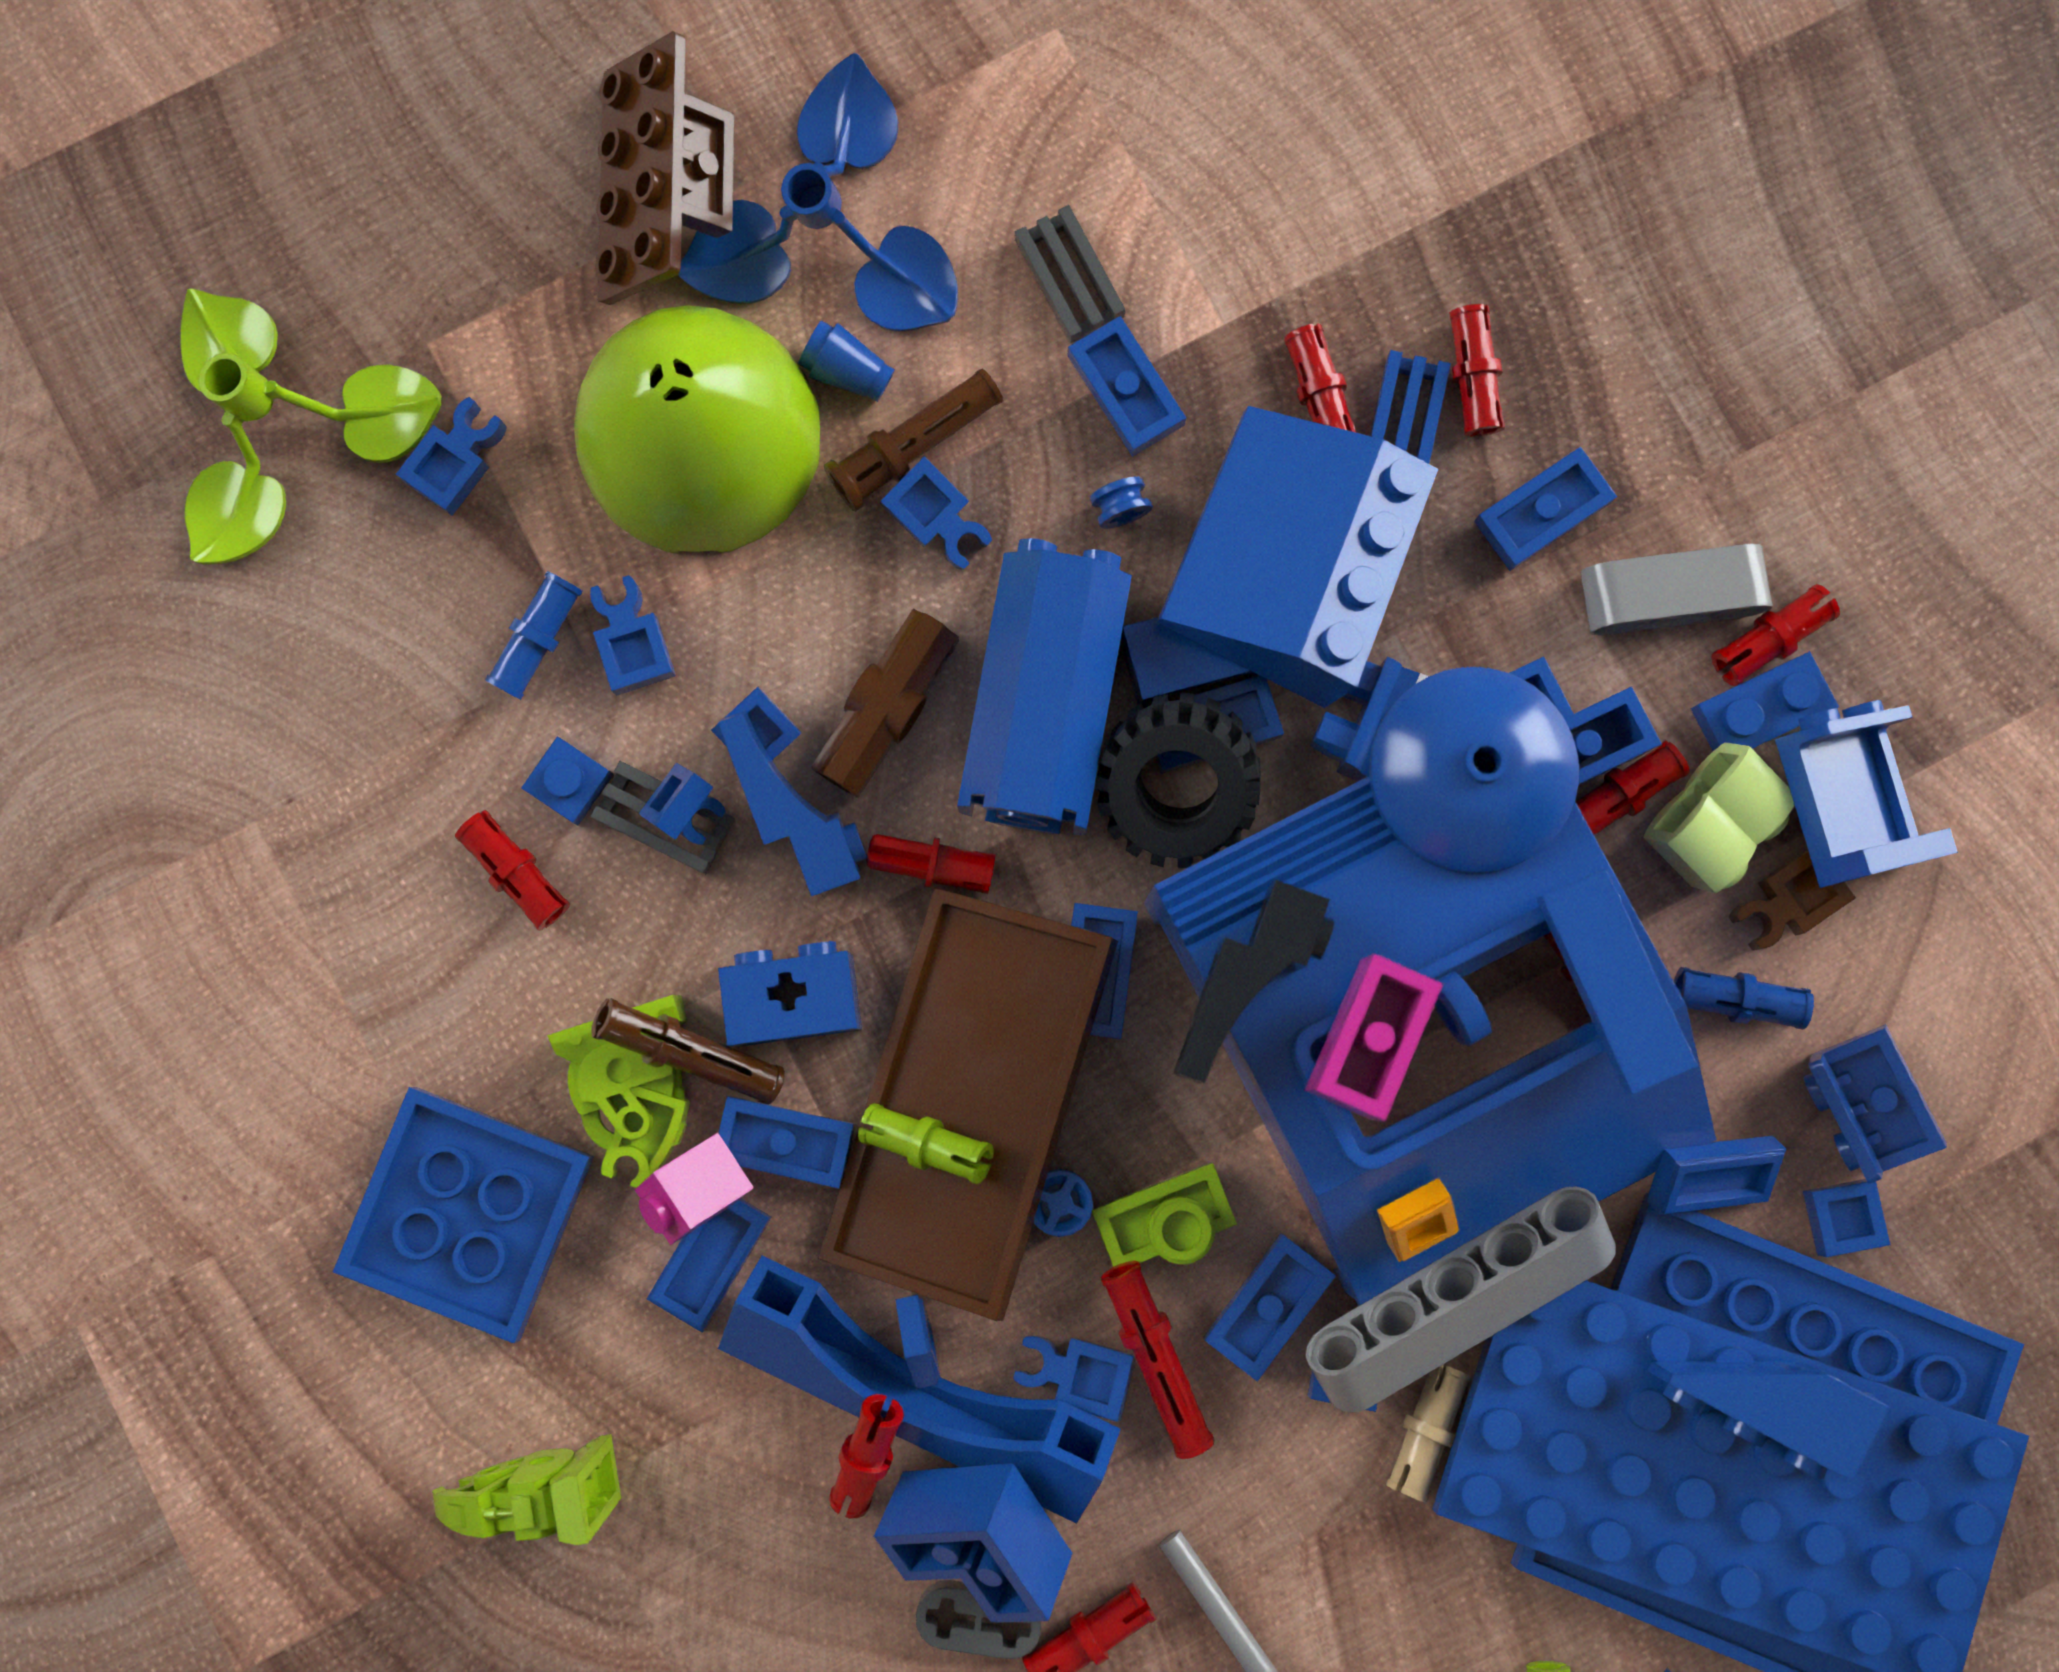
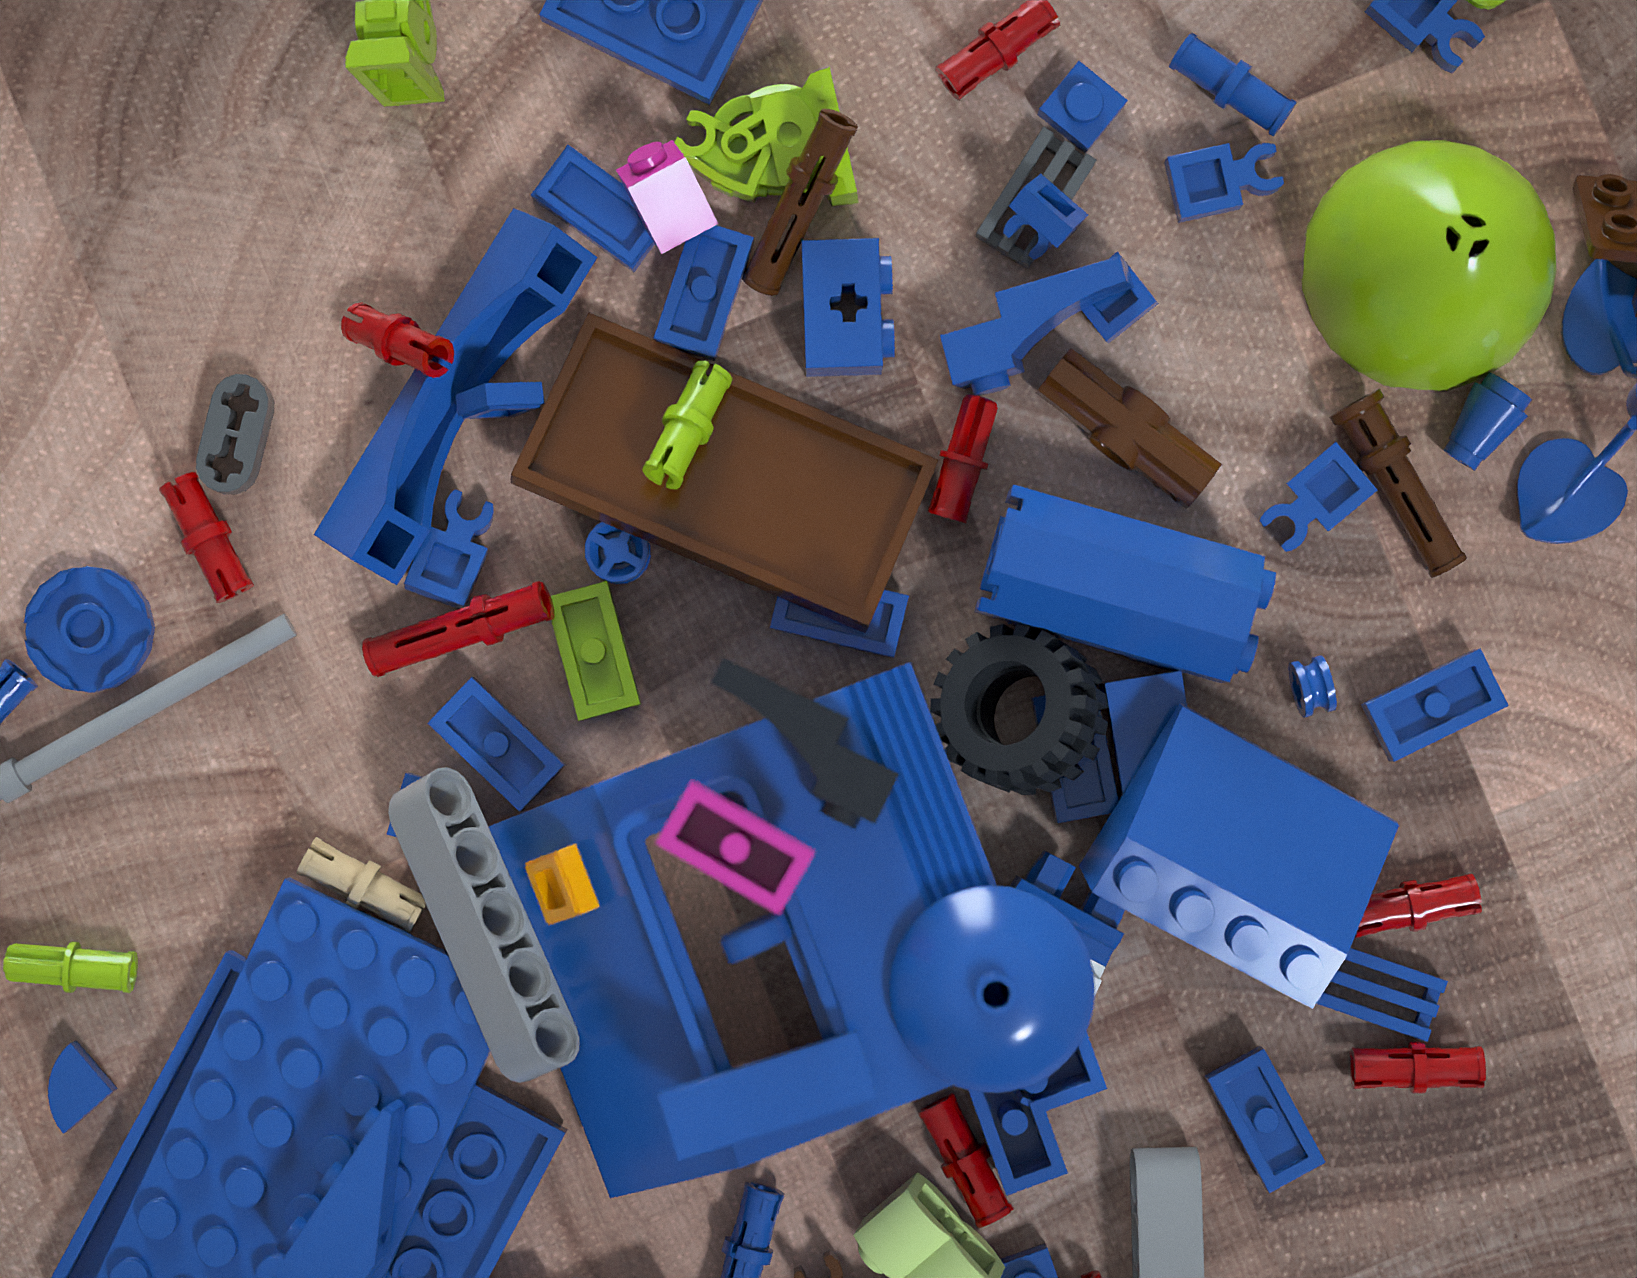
camera: 90 degrees right, 5 degrees up
blue brick [873,1463,1073,1623] -> none
dark grey tile [1015,205,1126,344] -> none
lime tile [1148,1196,1215,1265] -> none
blue tile [1646,1136,1786,1215] -> none

